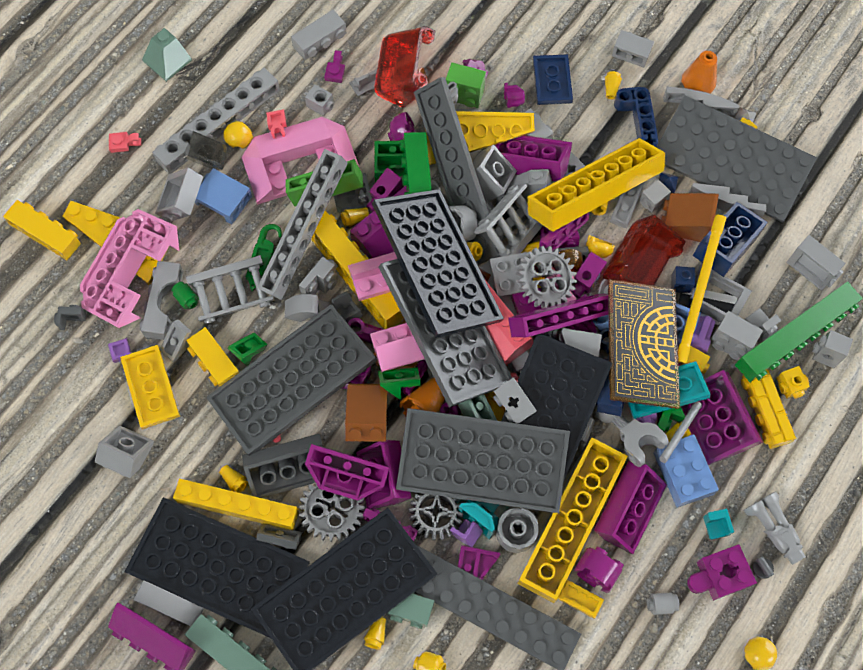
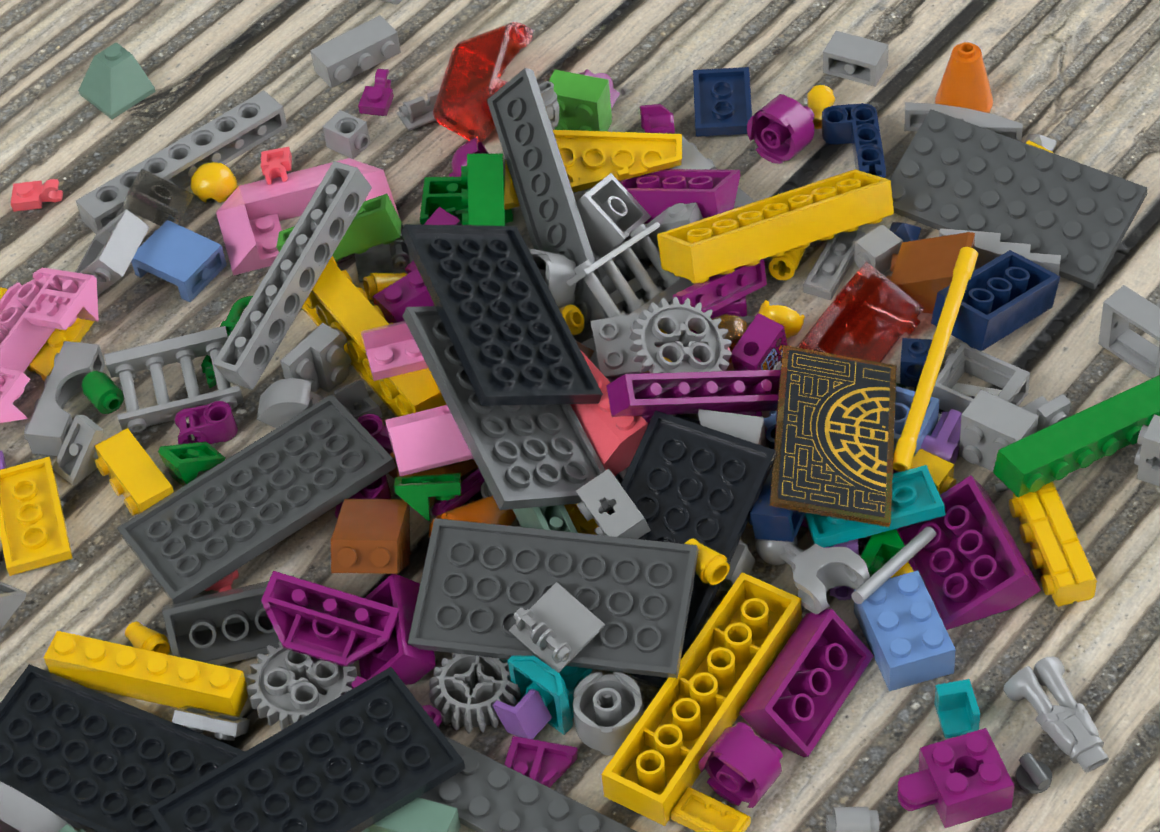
camera: 10 degrees right, 20 degrees down
yellow brick [776,366,810,399] -> none
none -> magenta piece [175,401,238,444]
none -> light grey hinge [509,582,605,673]
none -> yellow cone [685,538,730,585]
none -> magenta brick [747,94,814,164]

